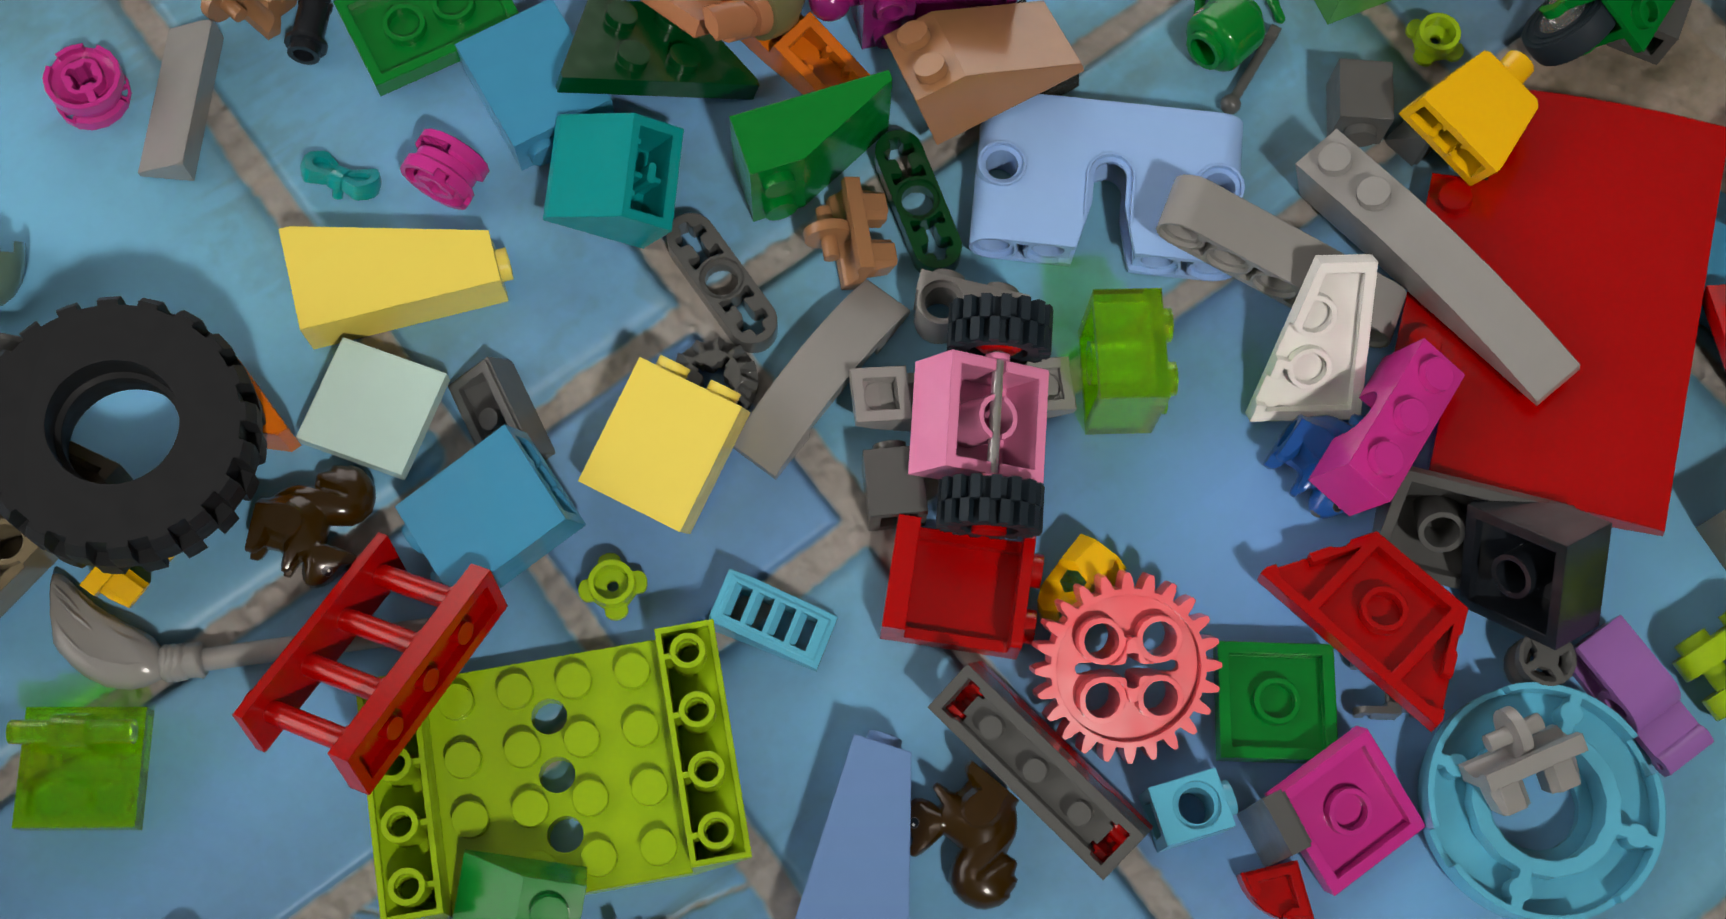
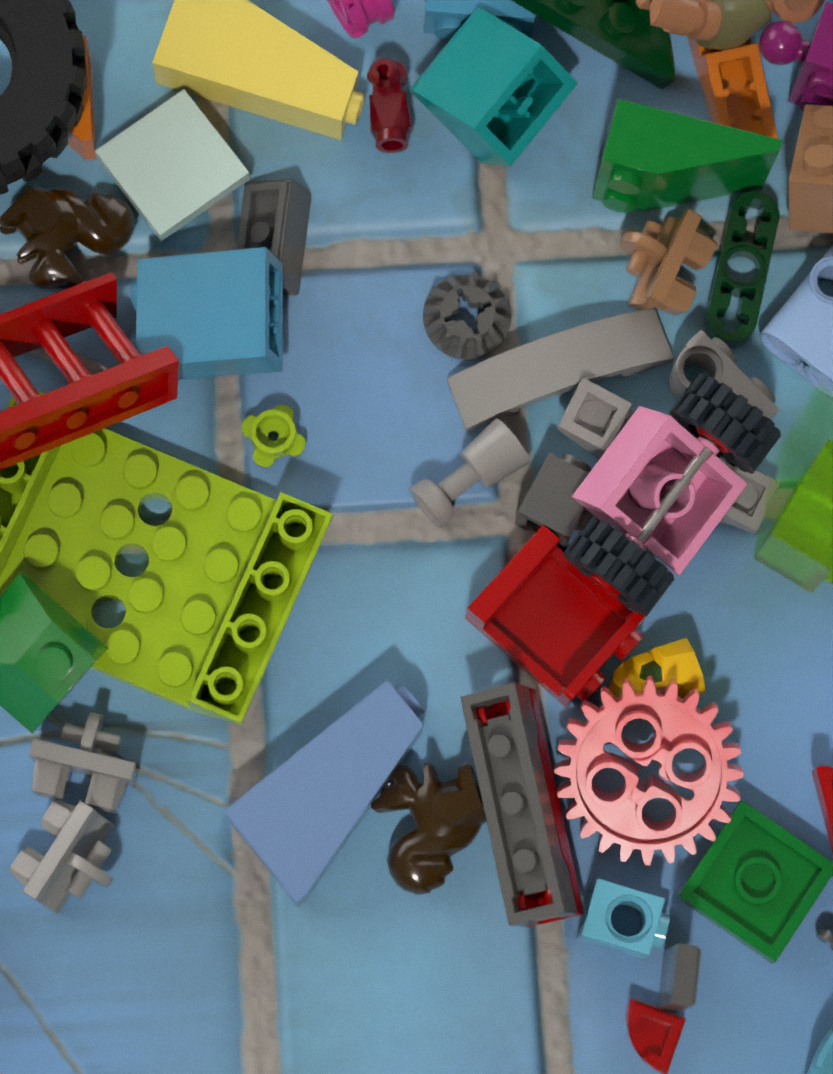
camera: 30 degrees right, 5 degrees up
light yellow brick [578,355,751,534] -> none
dark grey beam [666,213,778,353] -> none
medium azure slope [708,569,838,672] -> none
dark pink tile [1265,726,1425,896] -> none
none -> dark red arm [367,58,413,153]
none -> light grey piece [409,419,530,529]

